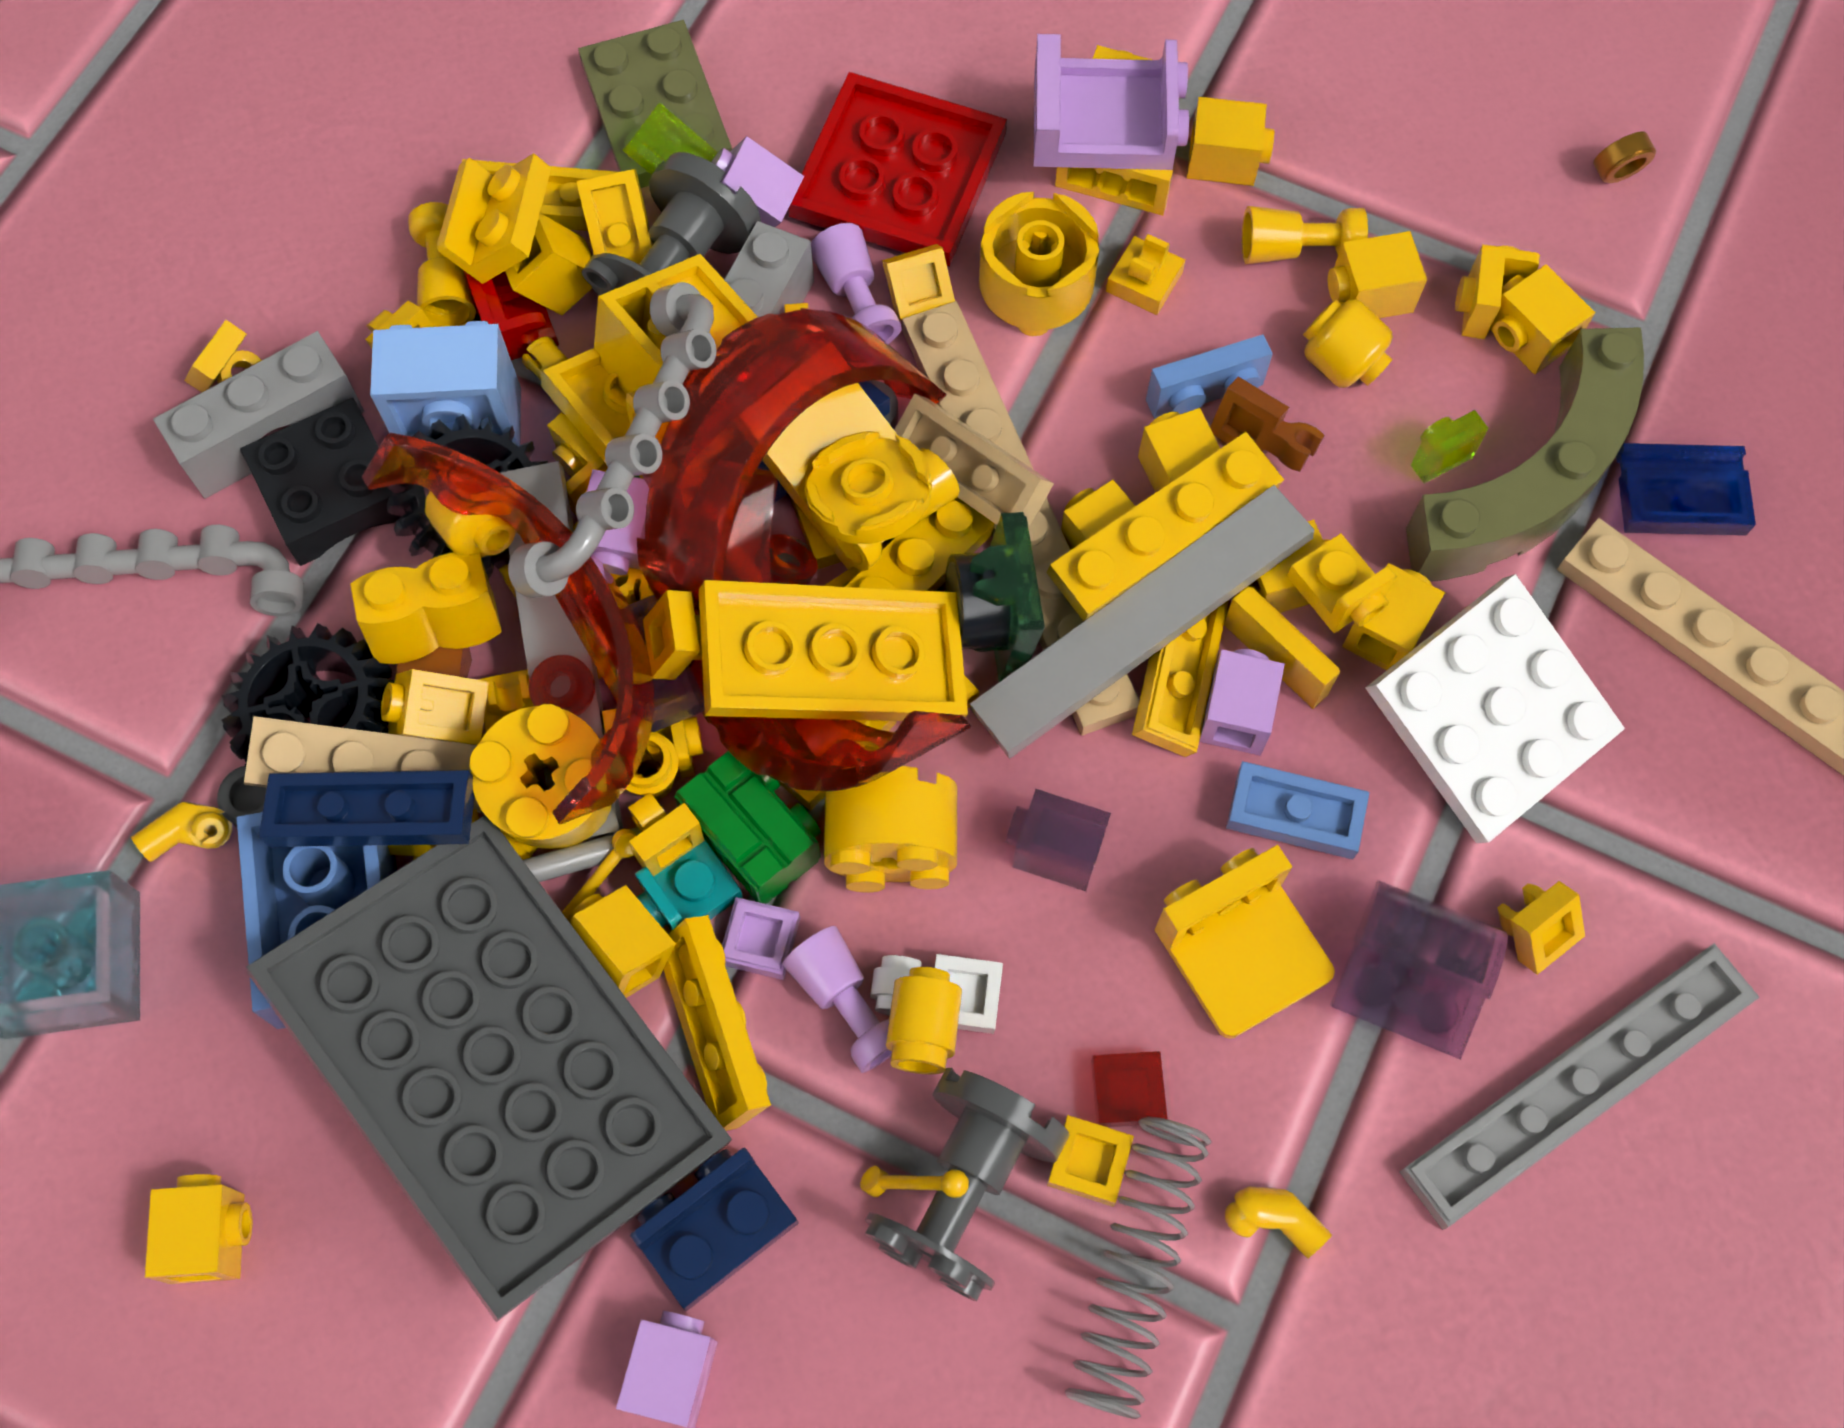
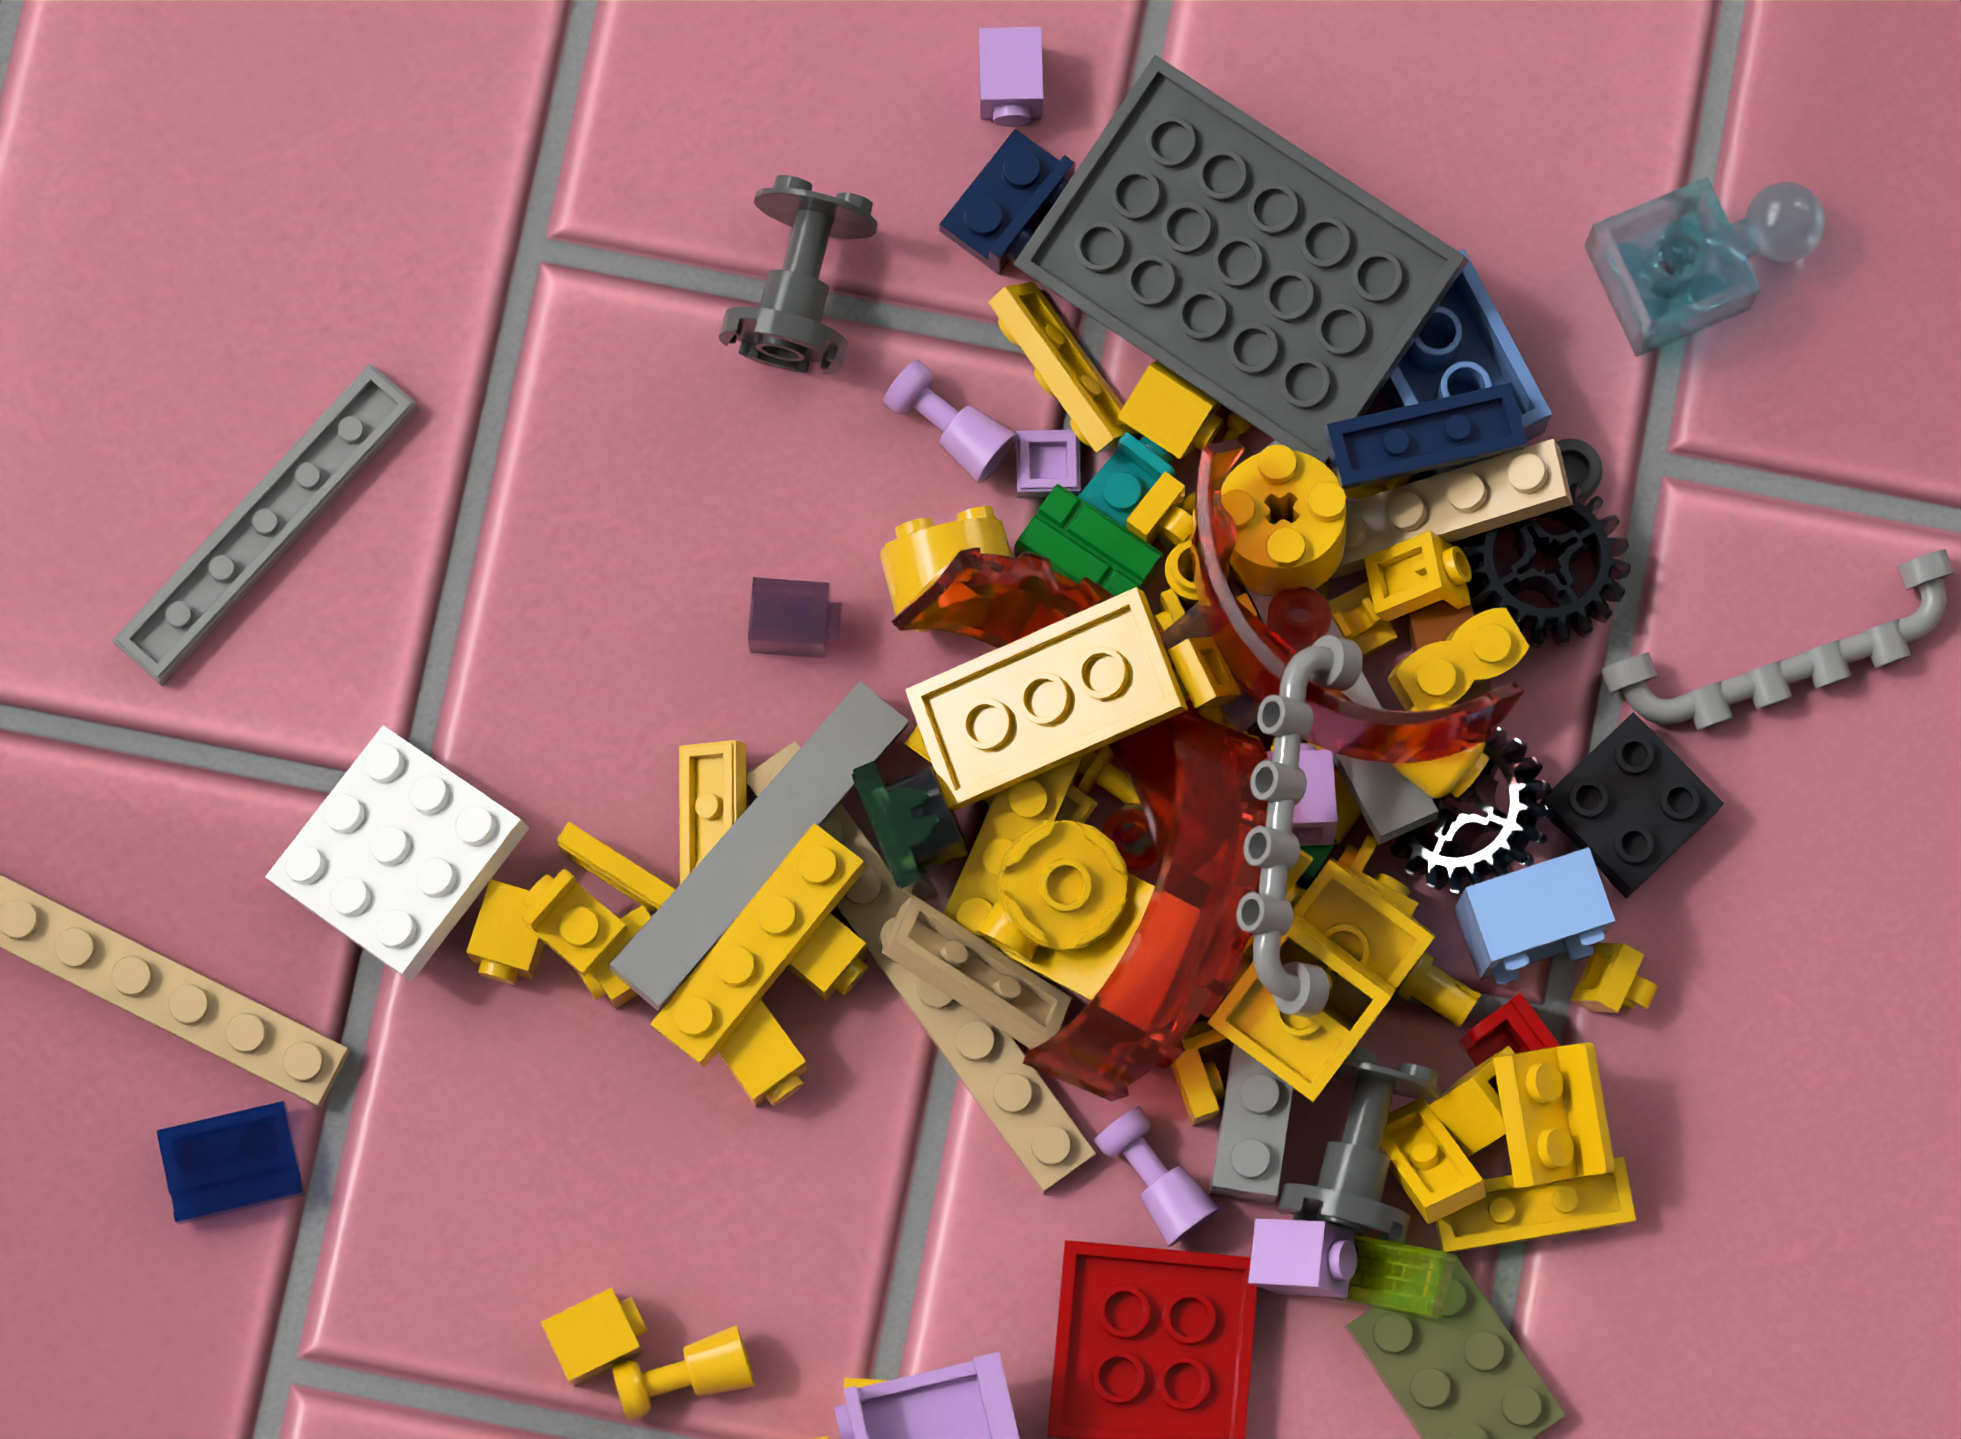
camera: 165 degrees right, 10 degrees up
yellow arm [131,802,232,862] -> none
yellow brick [145,1174,253,1284] -> none
light grey arch [153,331,365,499] -> none
yellow tile [184,320,262,393] -> none
yellow piece [408,202,476,327] -> none
yellow hinge [860,1166,969,1198] -> none
white plate [870,954,1003,1034] -> none
yellow plate [882,244,955,321] -> none
yellow brick [886,967,962,1075] -> none
yellow brick [979,191,1099,336] -> none
yellow plate [1047,1115,1134,1207] -> none
light grey piece [1065,1117,1212,1419] -> none
clear red tile [1091,1051,1168,1127] -> none
yellow tile [1106,234,1186,315] -> none
medium blue plate [1146,334,1273,419] -> none
yellow bracket [1154,844,1335,1039] -> none
lavender brick [1199,649,1285,756] -> none
dark orange plate [1210,376,1325,472] -> none
yellow arm [1225,1186,1332,1259] -> none
medium blue plate [1226,761,1370,860] -> none
yellow head [1303,299,1393,388] -> none
clear purple brick [1330,880,1508,1060] -> none
olive brick [1406,327,1644,582] -> none
clear neon green plate [1410,410,1489,483] -> none
yellow bracket [1455,244,1540,339] -> none
yellow brick [1490,264,1596,375] -> none
yellow tile [1497,881,1585,975] -> none

